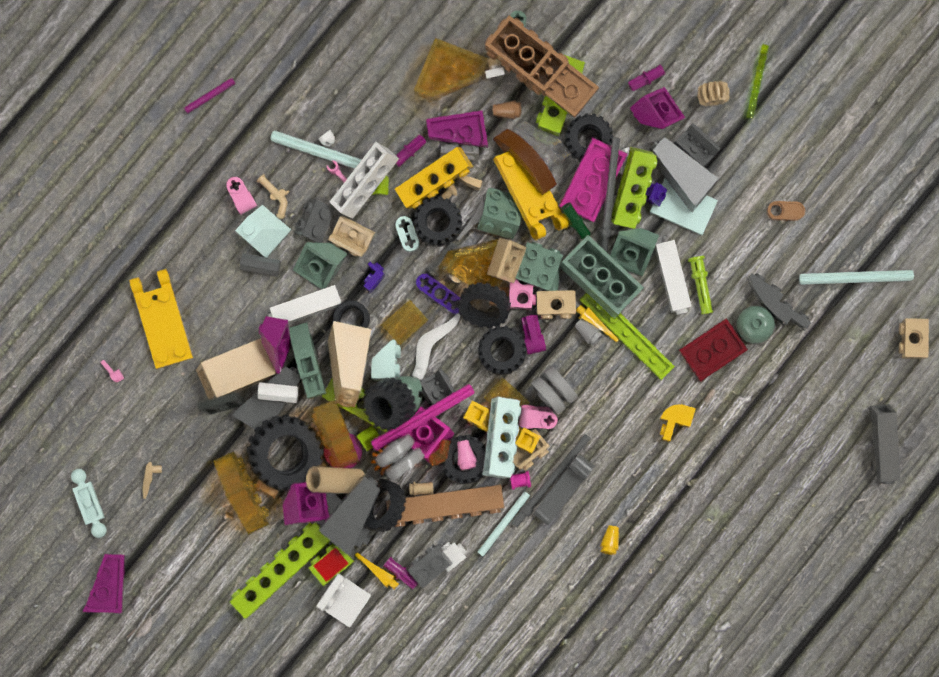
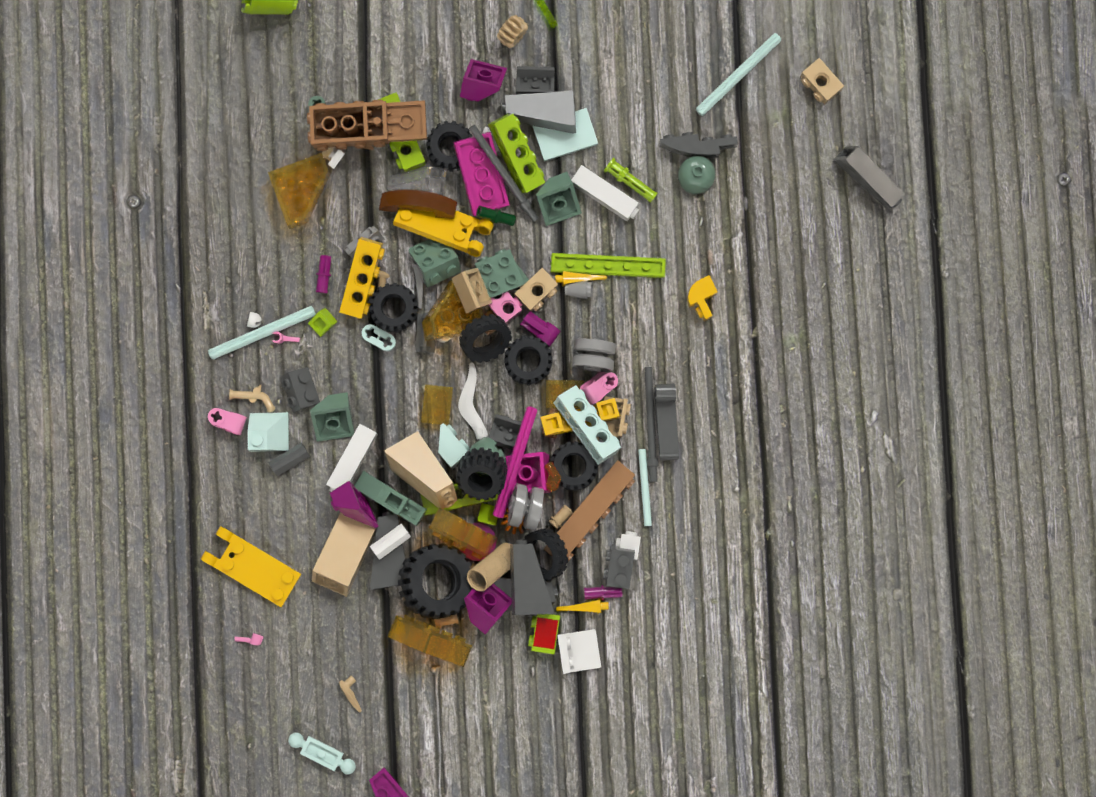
camera: 50 degrees left, 0 degrees up
magenta bar [184,77,236,114] -> none
pearl dark grey tile [197,392,245,415] -> none
lime brick [230,522,331,619] -> none
tan bracket [328,215,375,257] -> none
white brick [330,142,399,219] -> none
black tyre [333,301,370,328] -> none
dark purple bracket [364,262,385,293] -> none
dark purple beam [416,274,460,314] -> none
magenta wing [426,110,488,148] -> none
tan slope [449,166,482,191] -> none
bright pink cone [457,440,477,470] -> none
medium nougat cone [493,101,521,120] -> none
dark pink bush [510,471,531,490] -> none
sand green brick [559,235,644,319] -> none
yellow cone [600,525,619,555] -> none
magenta axle [628,64,665,91] -> none
dark purple bracket [645,183,667,207] -> none
dark red tile [678,318,748,382] -> none
medium nougat piece [766,201,805,221] -> none

